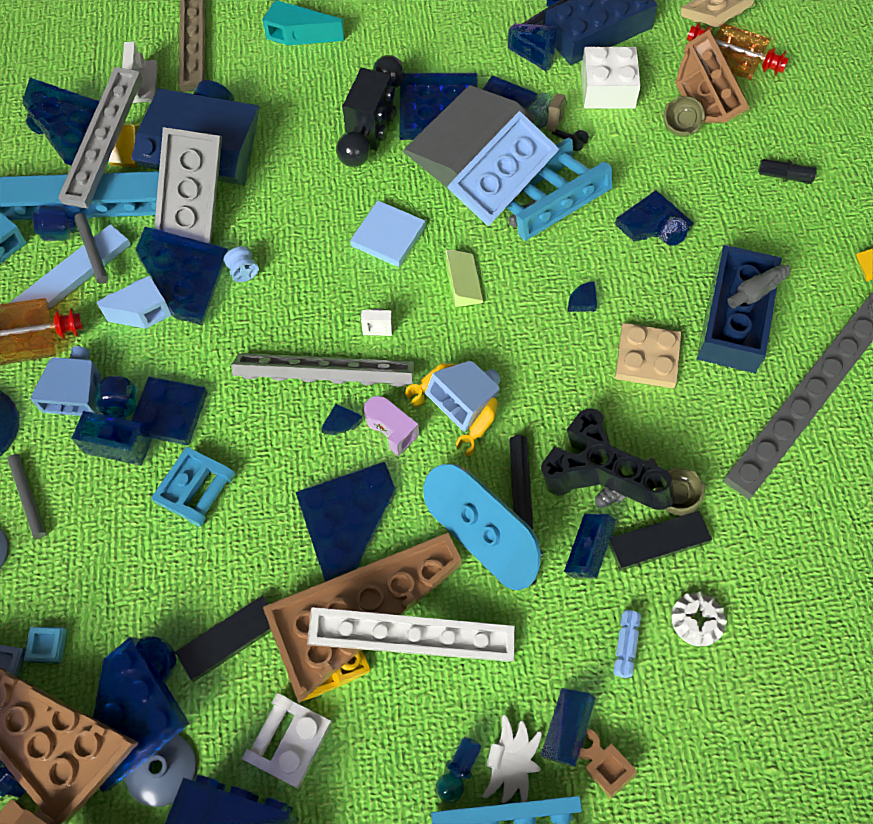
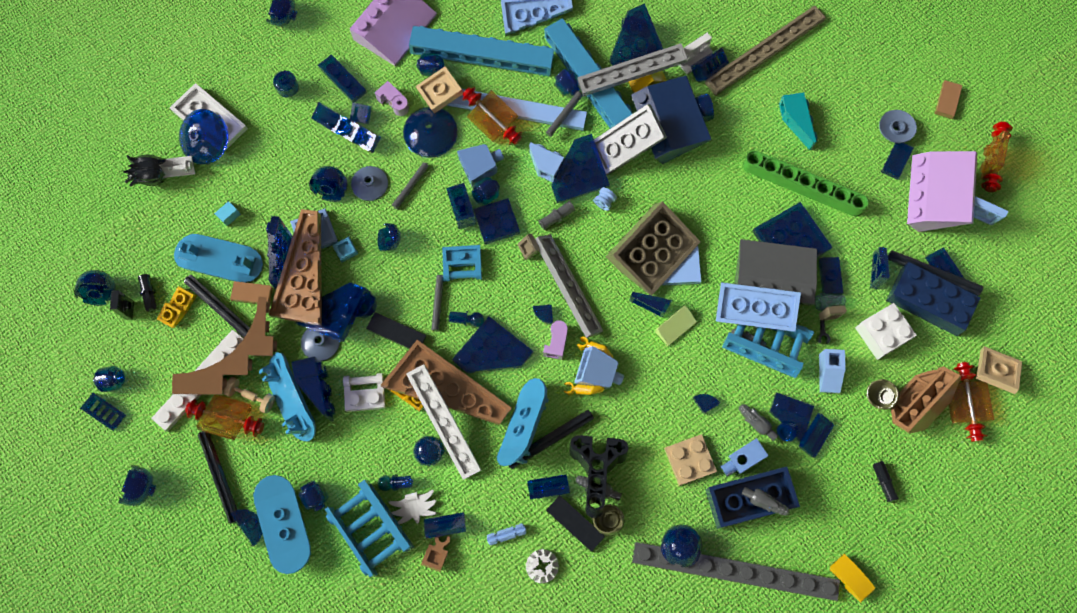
camera: 60 degrees right, 10 degrees up
black brick [336,55,405,167] -> none
white plate [361,308,393,336] -> none
none -> hair [377,223,401,252]
none -> clear blue hair [413,436,444,466]
none -> dark grey bar [431,275,444,332]
none -> axle [449,311,485,327]
none -> dark tan tile [518,234,540,260]
none -> dark grey pin [538,201,576,231]
none -> dark tan slope [605,201,700,296]
none -> clear blue slope [629,292,672,318]
none -> clear blue cylinder [661,524,703,567]
none -> clear blue slope [691,47,729,82]
none -> medium blue torso [720,438,768,477]
none -> dark grey piece [739,404,779,441]
none -> bright green beam [743,150,868,216]
none -> clear blue tile [798,413,834,458]
none -> light blue slope [819,349,845,394]

